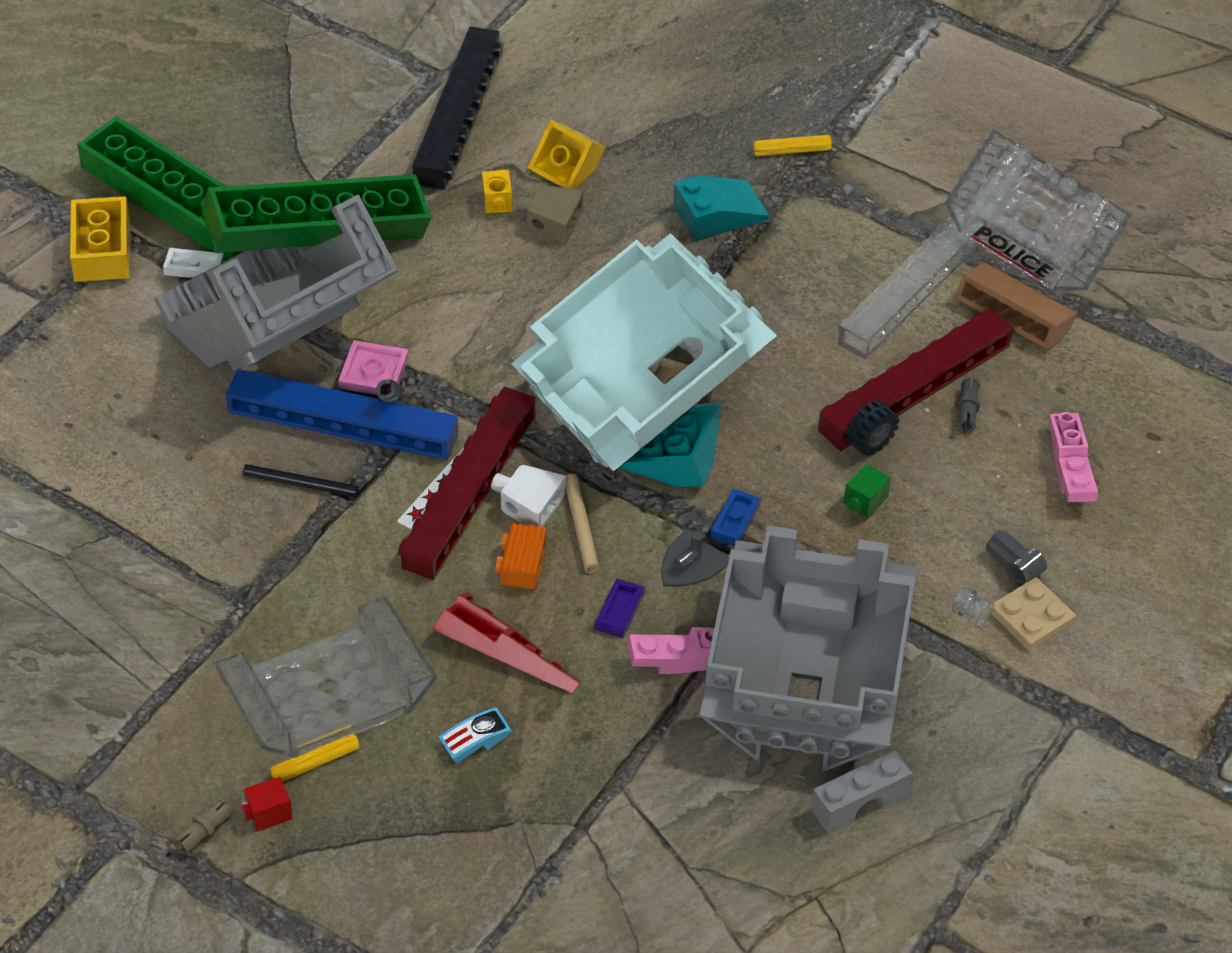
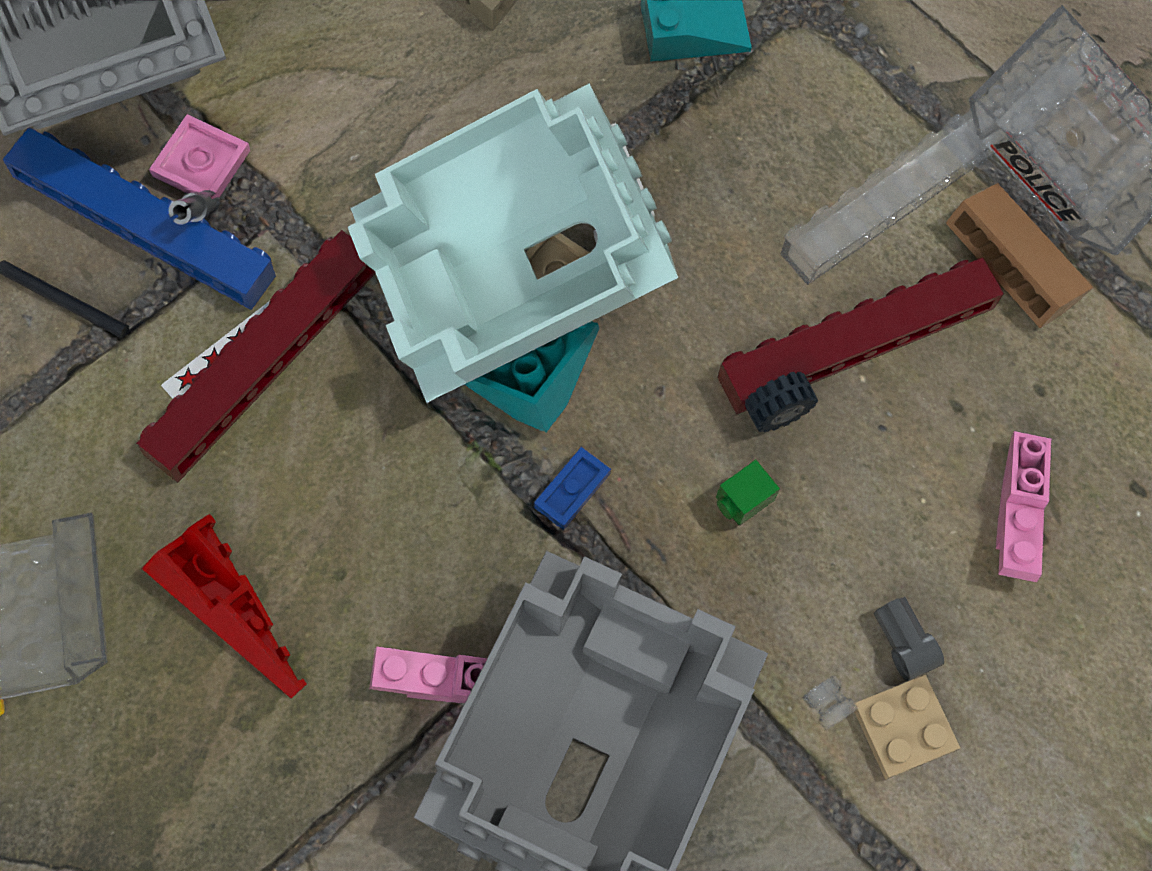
camera: 10 degrees right, 20 degrees up
slope [438,707,513,764] -> none
white torso [491,465,566,527] -> none
orange brick [495,522,547,590] -> none
tan piece [566,473,599,574] -> none
dark purple tile [595,578,645,638] -> none
dark grey shield [662,529,729,586] -> none
dark grey pin [957,378,980,433] -> none

